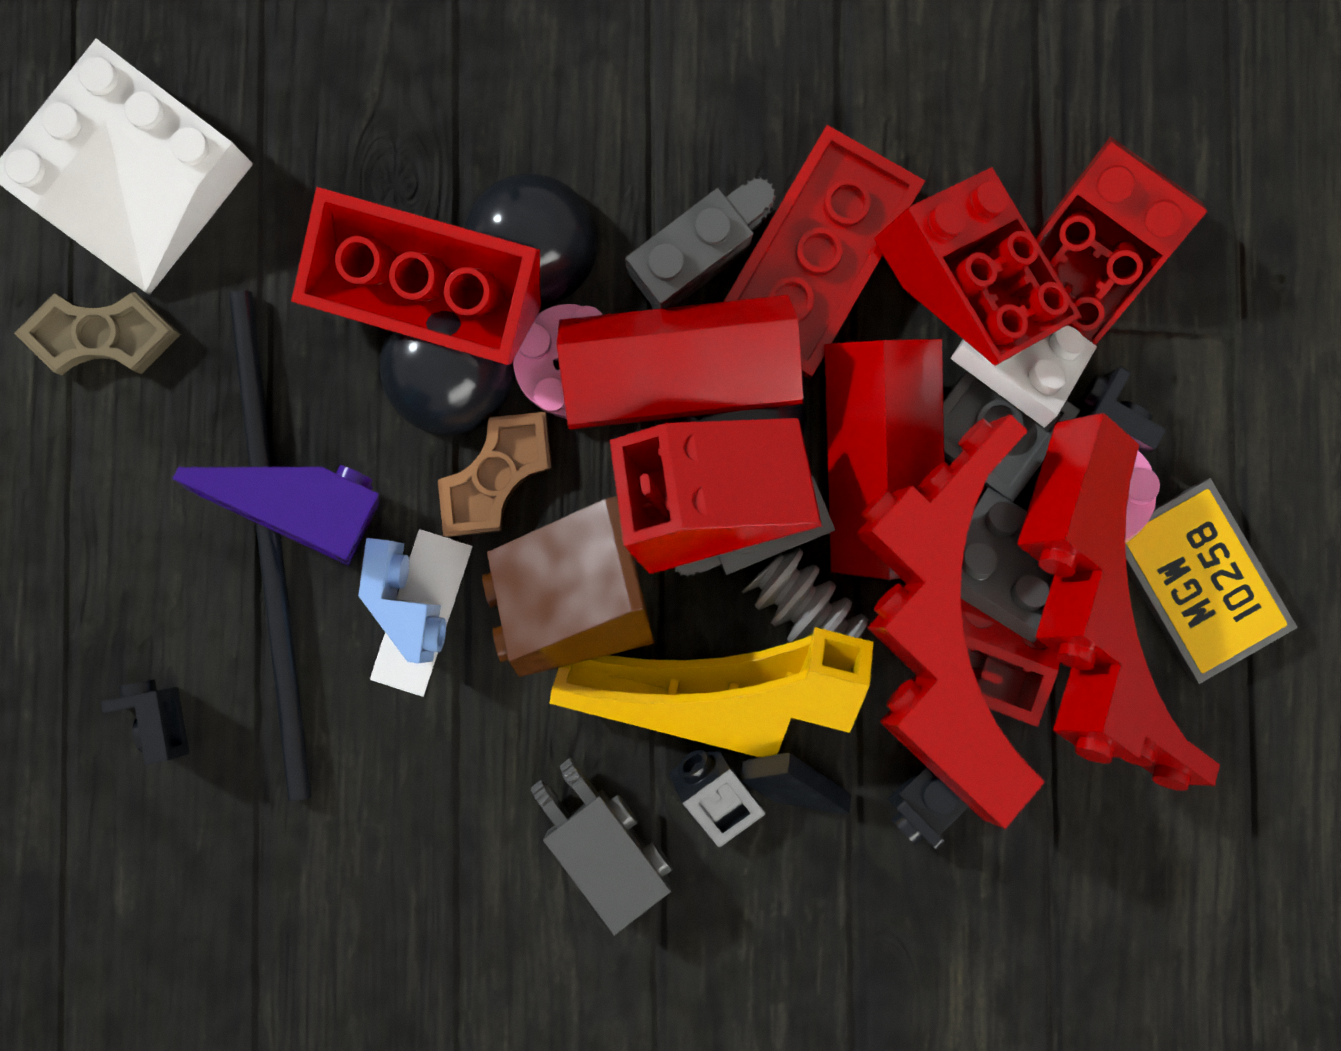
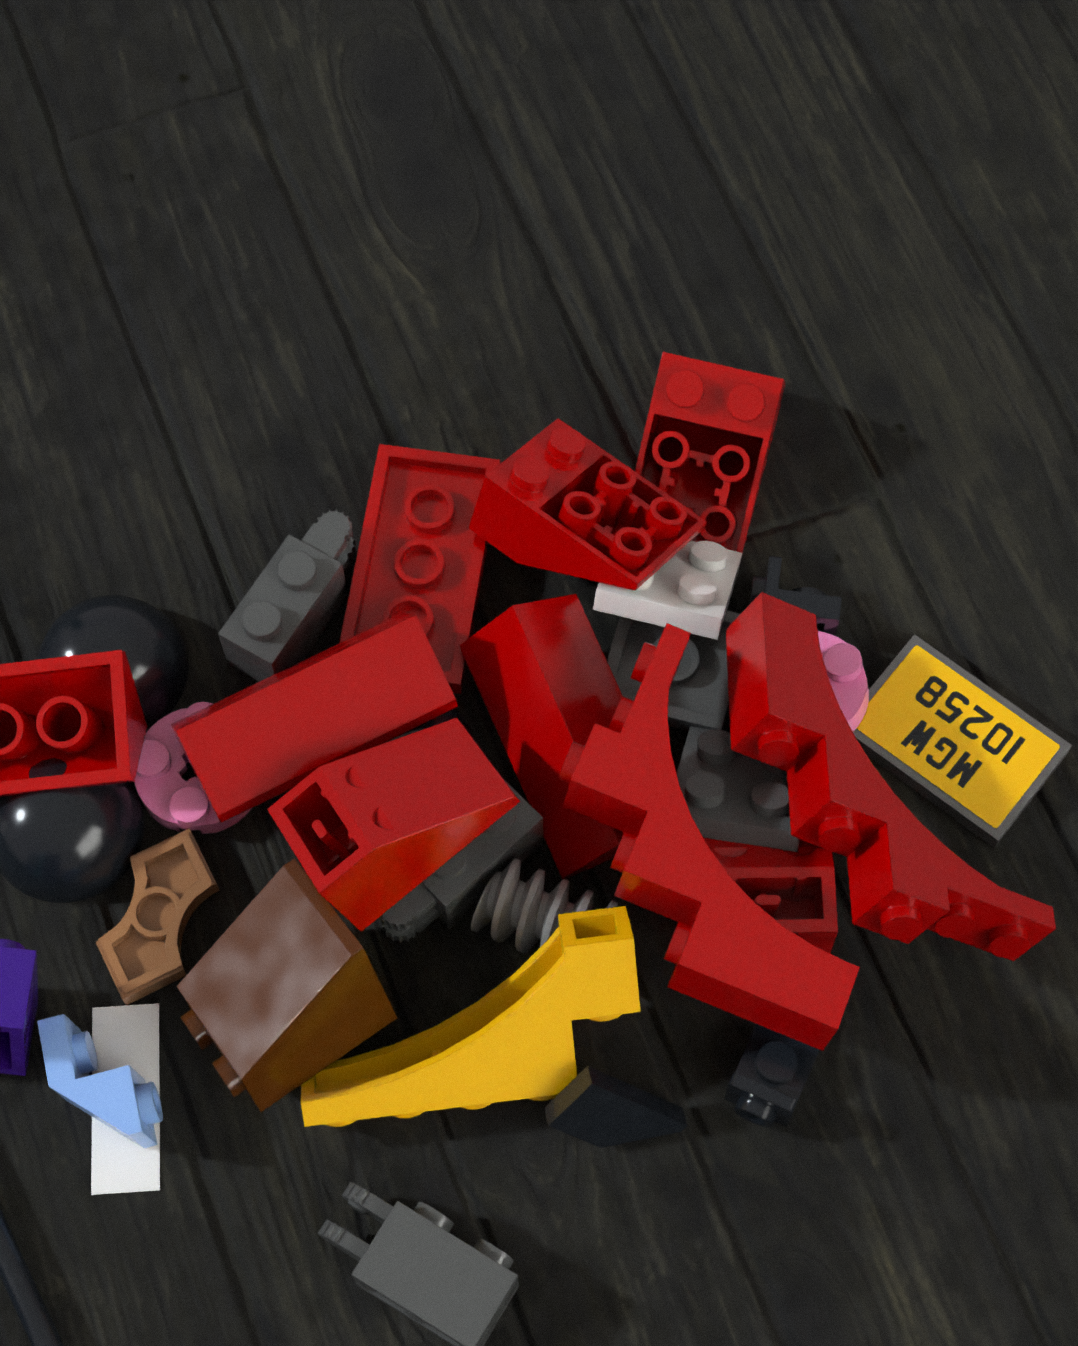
camera: 20 degrees left, 20 degrees down
bracket [669,744,766,848] -> none

